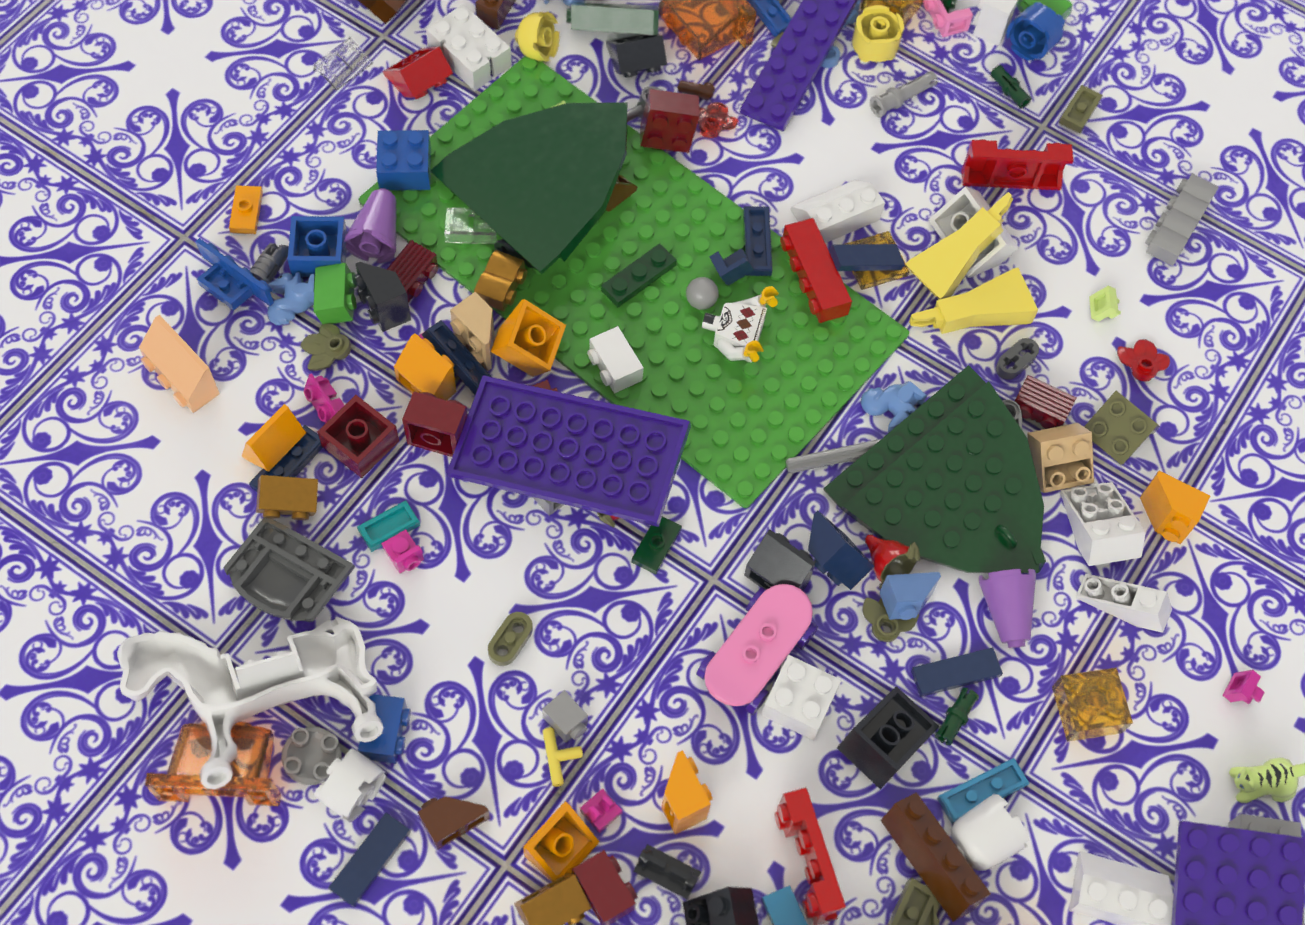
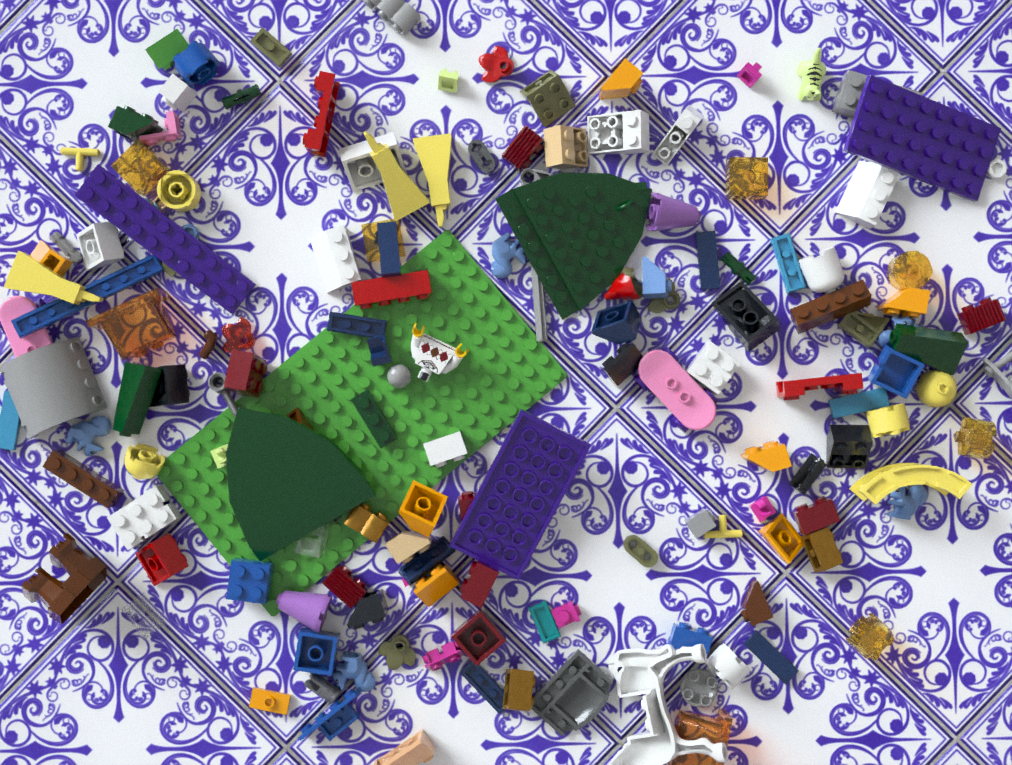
camera: 70 degrees left, 25 degrees up
light orange slope [242,404,306,472] -> none
bright green brick [313,263,357,324] -> none
dark green plate [631,516,682,575] -> none
light grey pin [870,71,938,117] -> none

